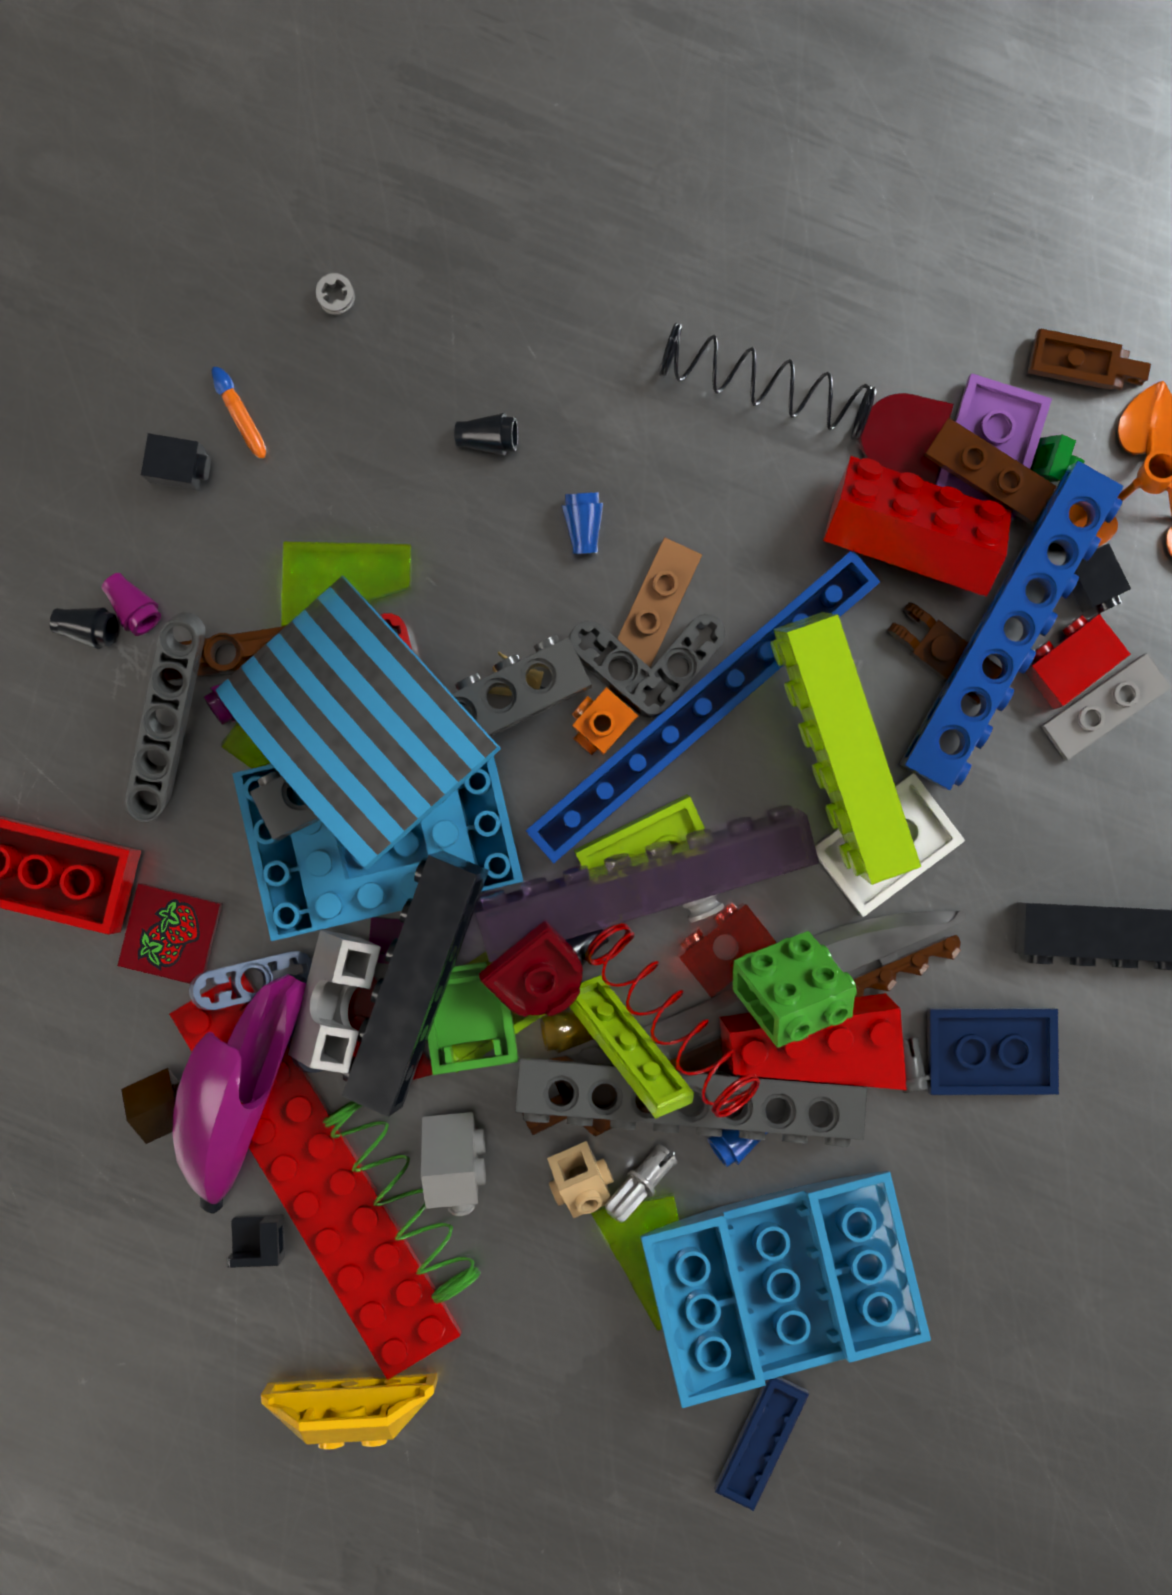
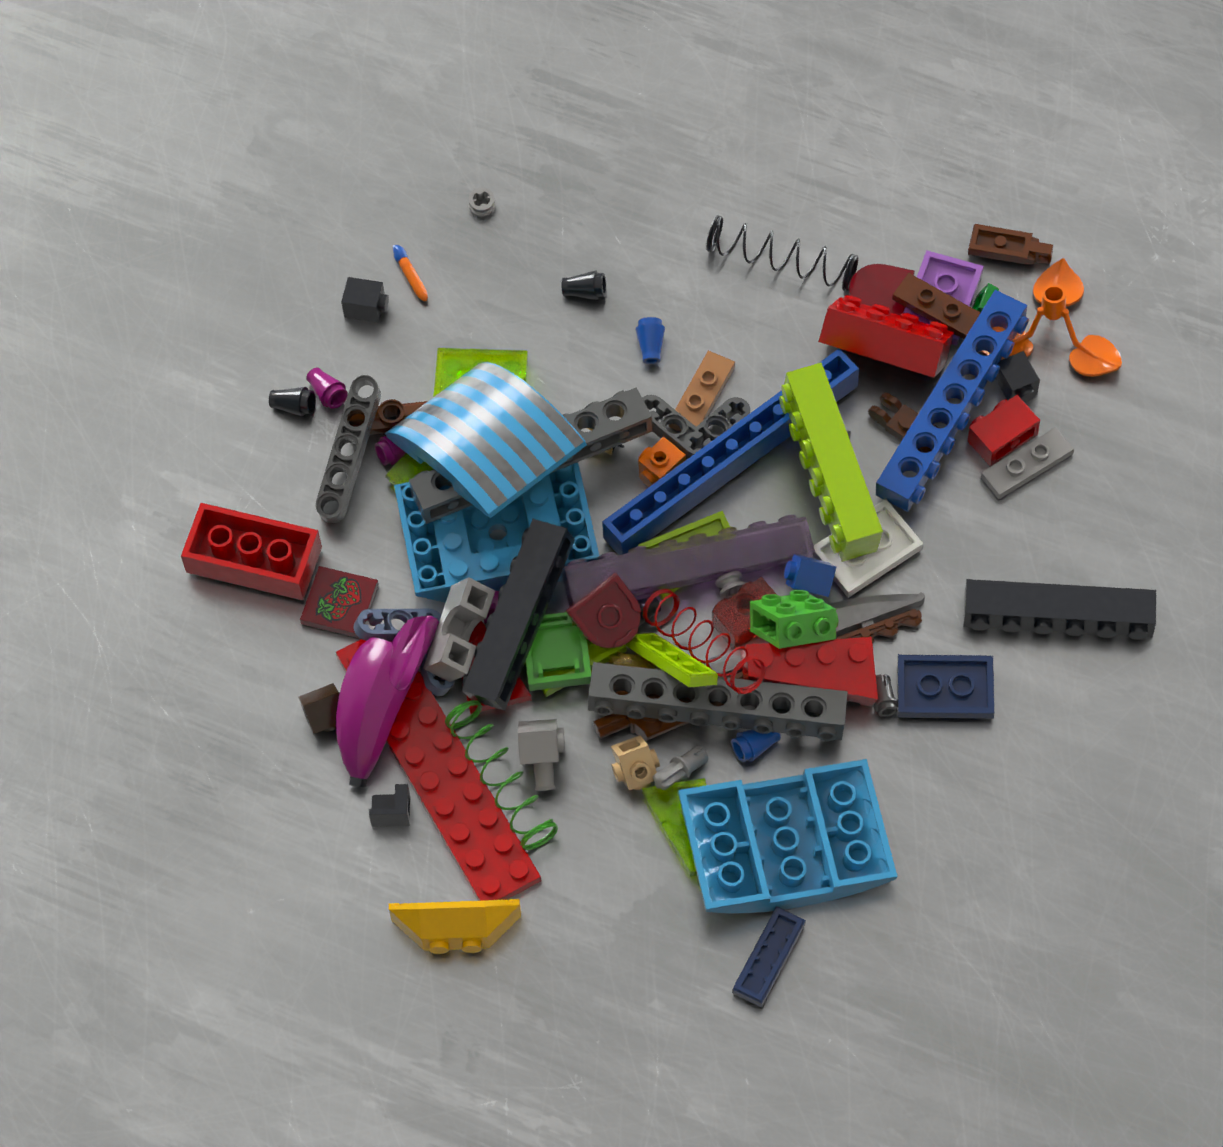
camera: 10 degrees right, 25 degrees down
none -> blue brick [784,554,837,597]

